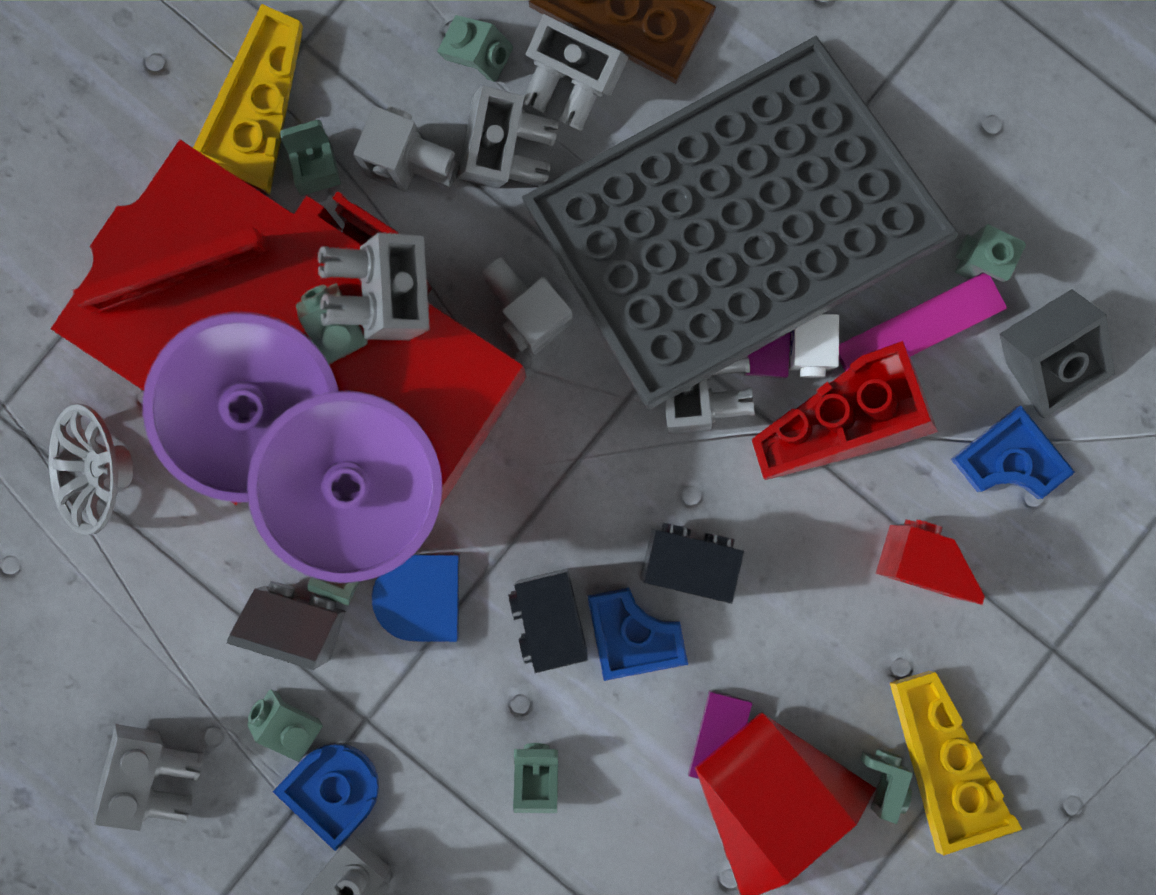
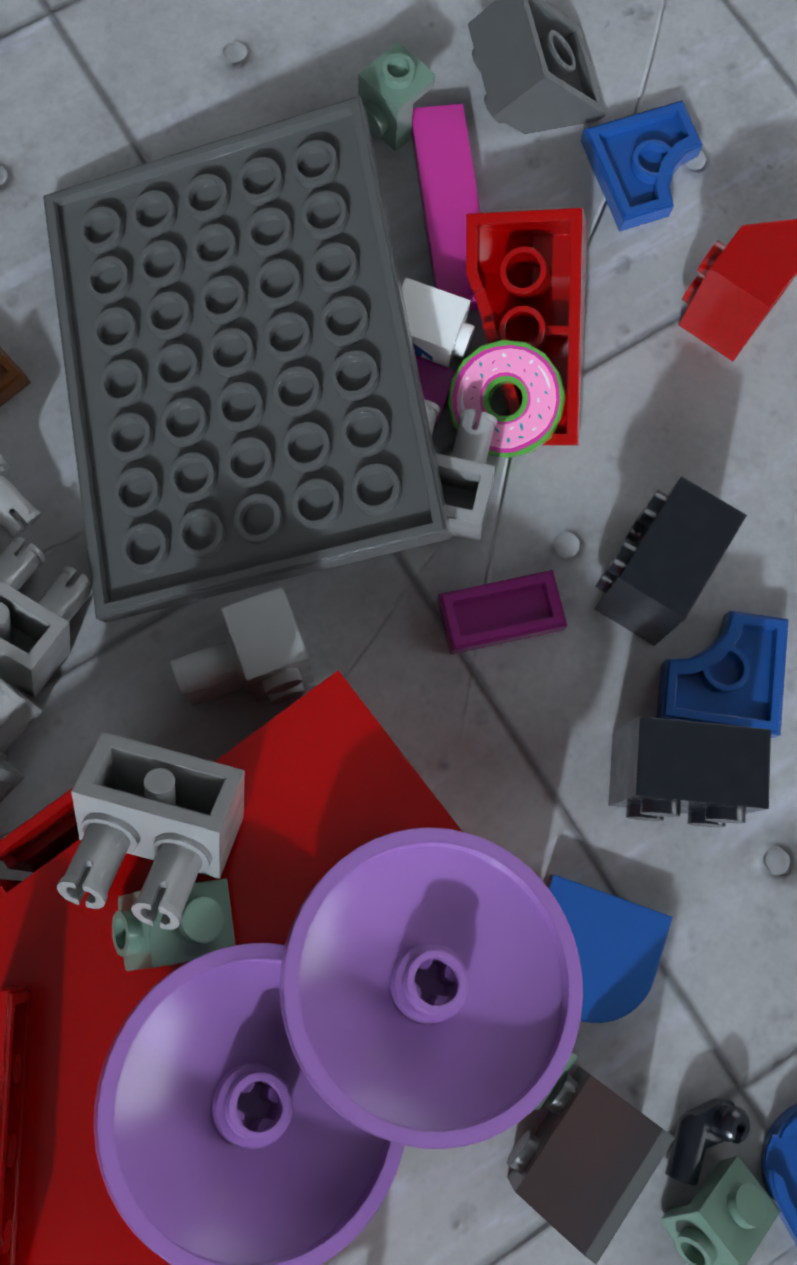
camera: 85 degrees left, 10 degrees down
none -> magenta tile [437,570,568,655]
none -> tile [448,340,566,459]
none -> black arm [665,1098,750,1186]

